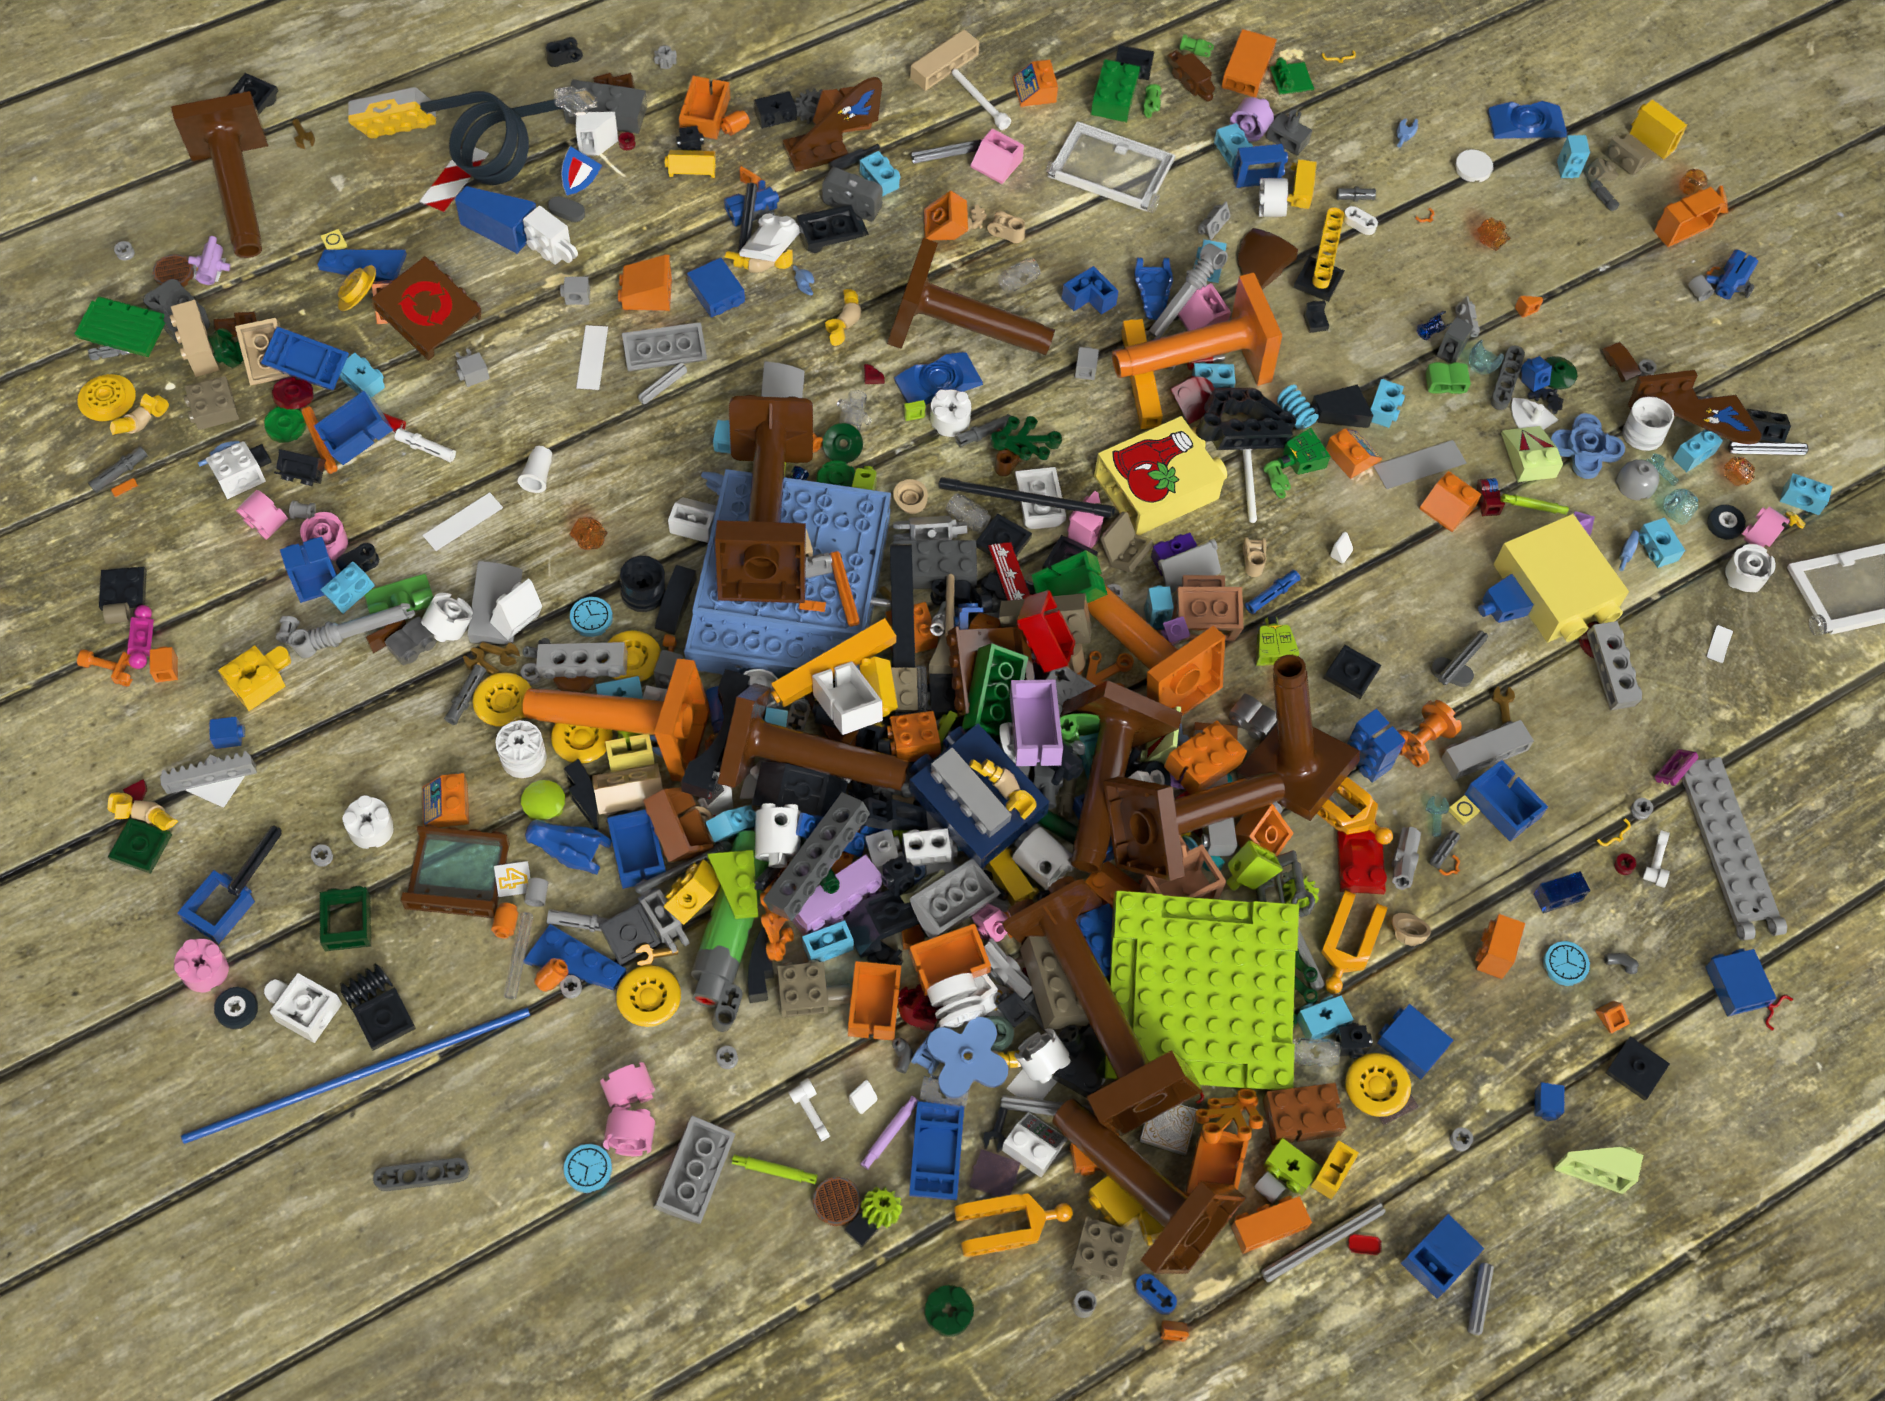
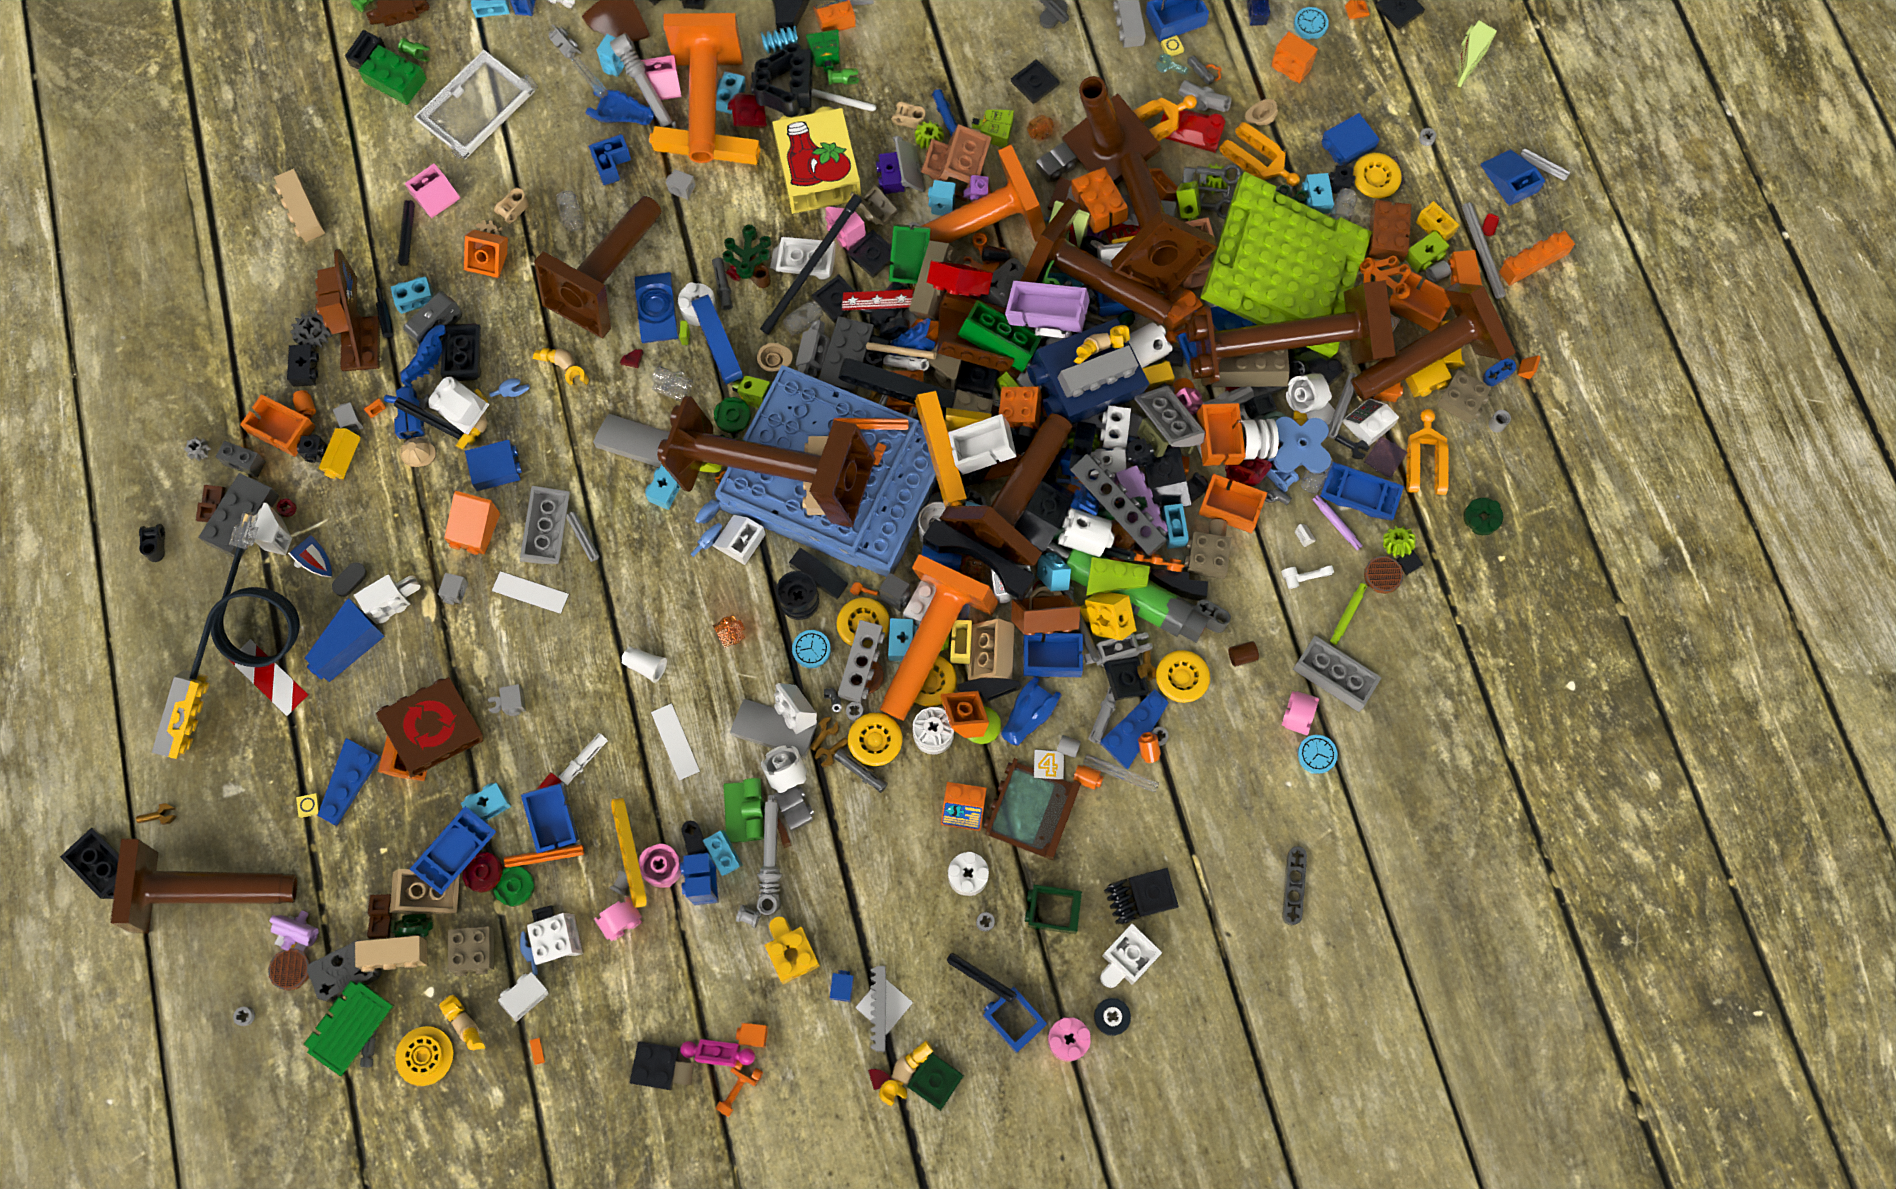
camera: 70 degrees left, 10 degrees up
dark grey pin [88,446,148,493] -> none
blue piece [181,1007,530,1144] -> none
black hinge [274,449,326,486] -> none
yellow wheel [338,265,376,311] -> none
bright pink brick [600,1062,655,1110] -> none
light grey bush [716,1046,738,1069] -> none
dark green dish [823,423,863,464] -> none
white piece [952,69,1011,130] -> none
orange slope [1013,60,1058,107] -> none
white slope [1330,532,1353,563] -> none
blue piece [1347,709,1406,783] -> none
orange piece [1397,700,1462,768] -> none
blue brick [1534,1082,1565,1121] -> none
none -> dark grey brick [216,441,266,478]
none -> light grey brick [333,402,364,432]
none -> blue animal [400,325,446,387]
none -> tan piece [400,437,436,467]
none -> white brick [498,972,549,1022]
none -> clear axle [571,56,608,98]
none -> yellow beam [611,798,646,908]
none -> medium blue hand [690,523,722,557]
none -> blue beam [691,294,744,385]
none -> lime gear [914,120,944,150]
none -> orange slope [940,691,989,738]
none -> black cone [982,245,1009,263]
none -> reddish brown piece [1228,641,1259,667]
none -> orange brick [1499,230,1575,286]

